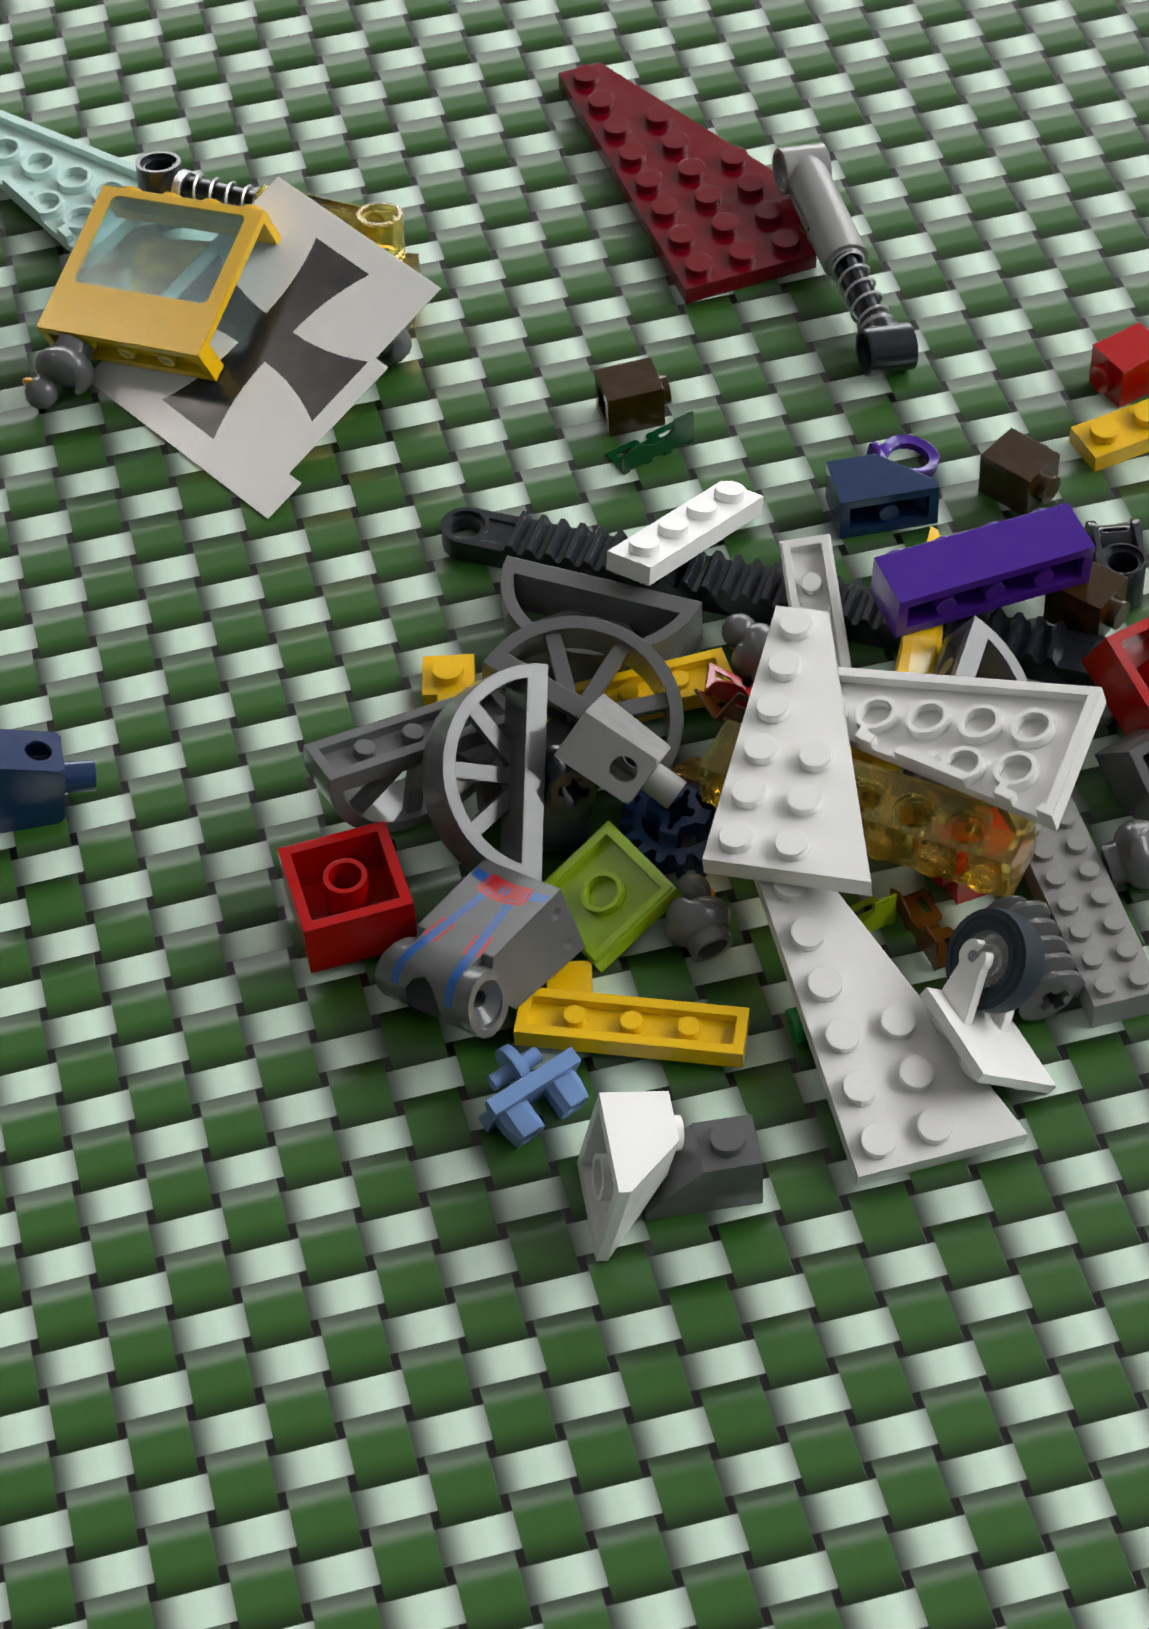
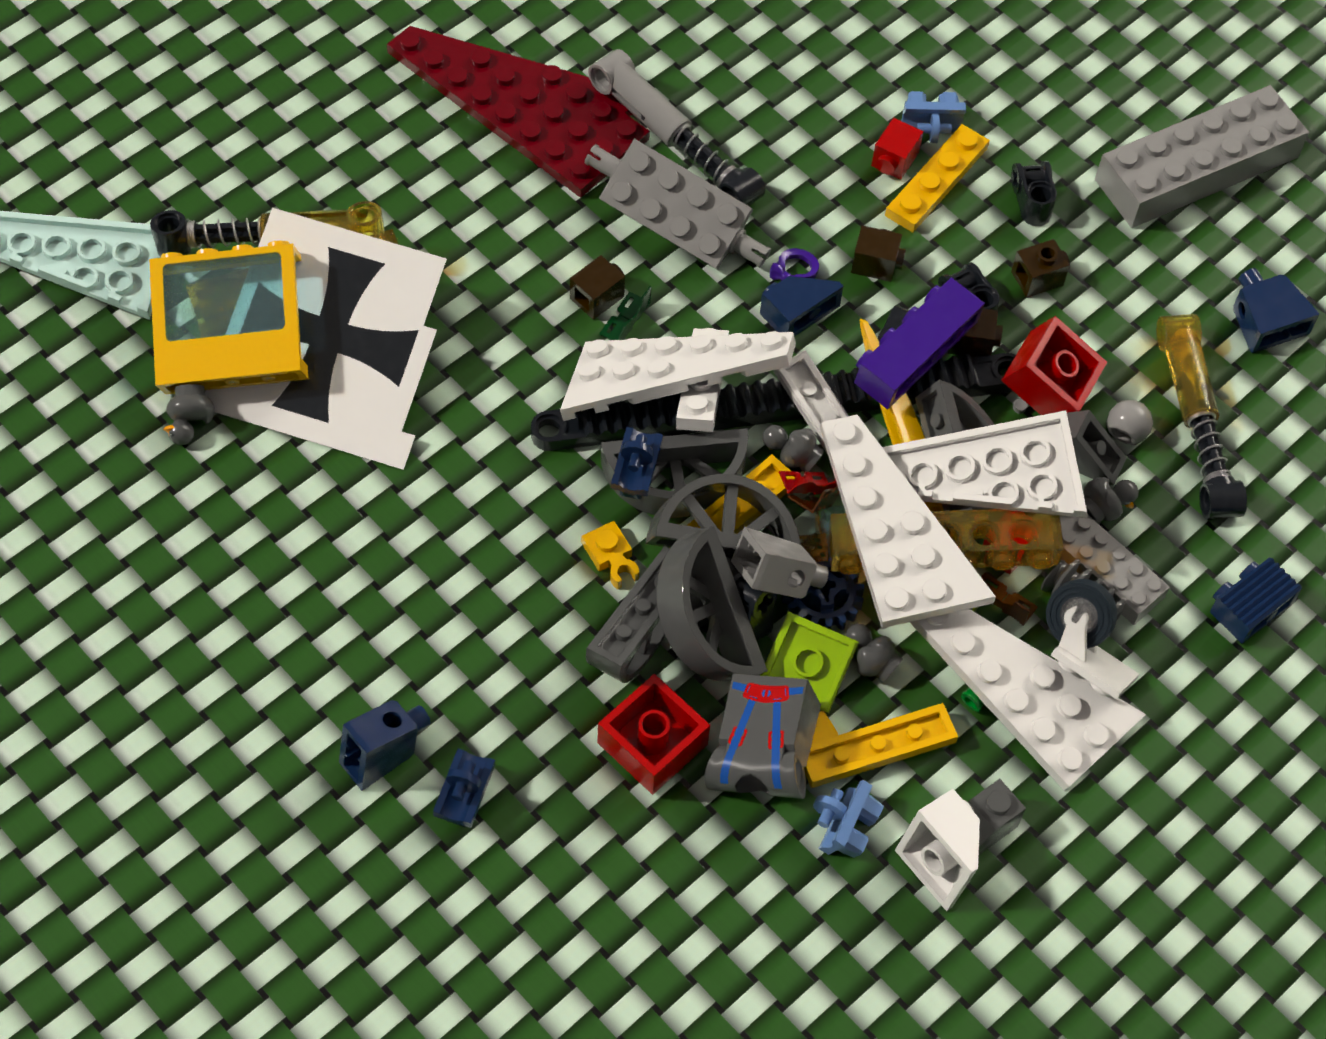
camera: 35 degrees left, 10 degrees up
none -> dark blue hips [433,749,496,828]
none -> white wing [560,331,796,421]
none -> light grey plate [585,138,771,270]
none -> dark blue hips [611,427,663,500]

